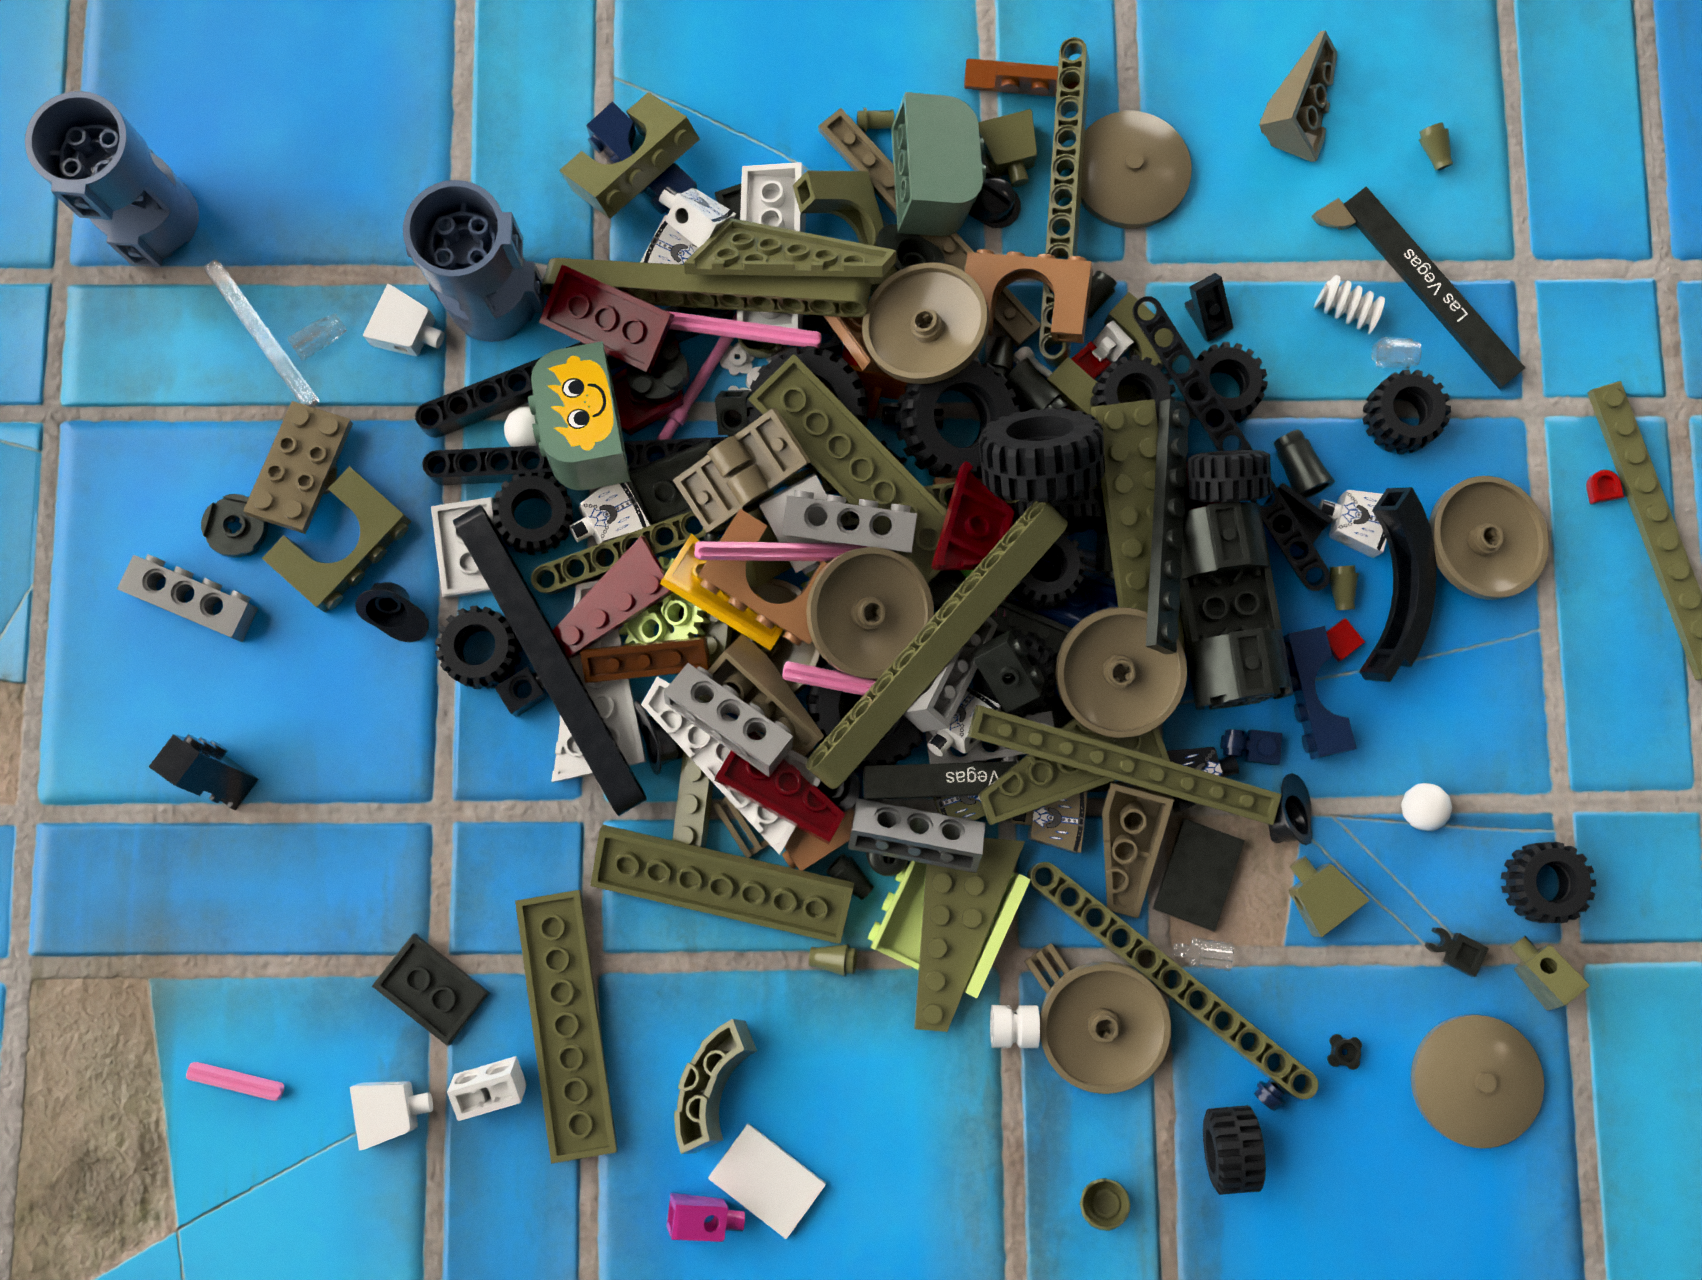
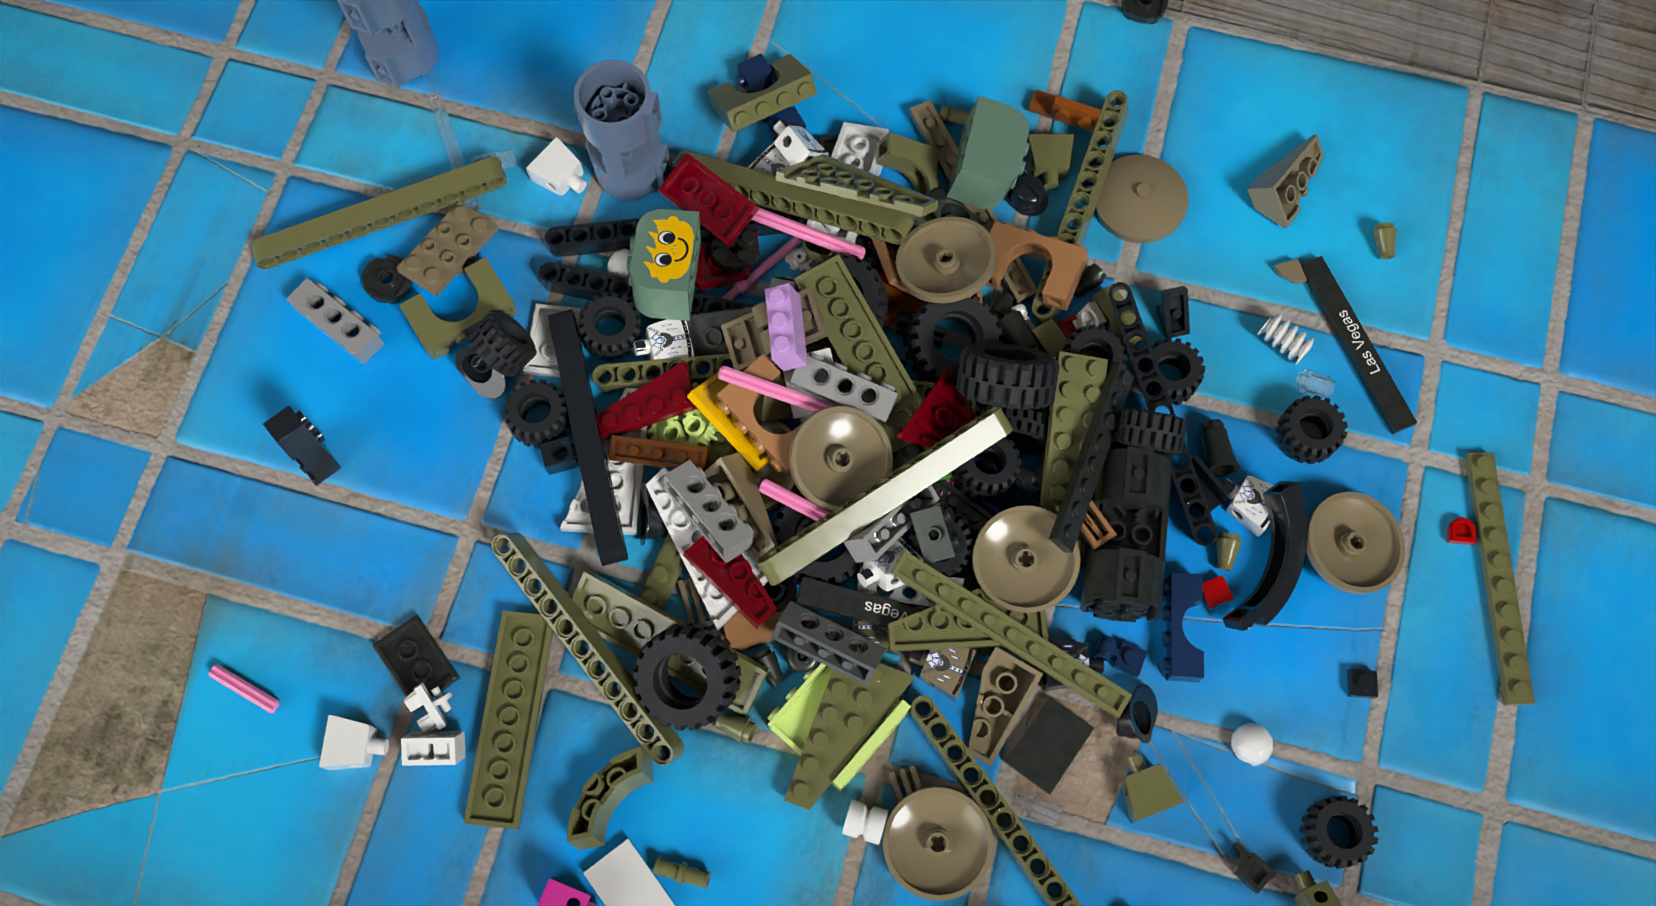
camera: 20 degrees right, 10 degrees down
none -> olive beam [251,157,507,269]
none -> white hips [404,682,453,733]
none -> black tyre [469,310,537,377]
none -> olive beam [492,532,684,766]
none -> black tyre [633,622,741,731]
none -> olive pin [653,857,711,889]
none -> lavender brick [765,283,808,371]
none -> medium nougat tile [1080,500,1117,551]
none -> black plate [1347,669,1378,699]

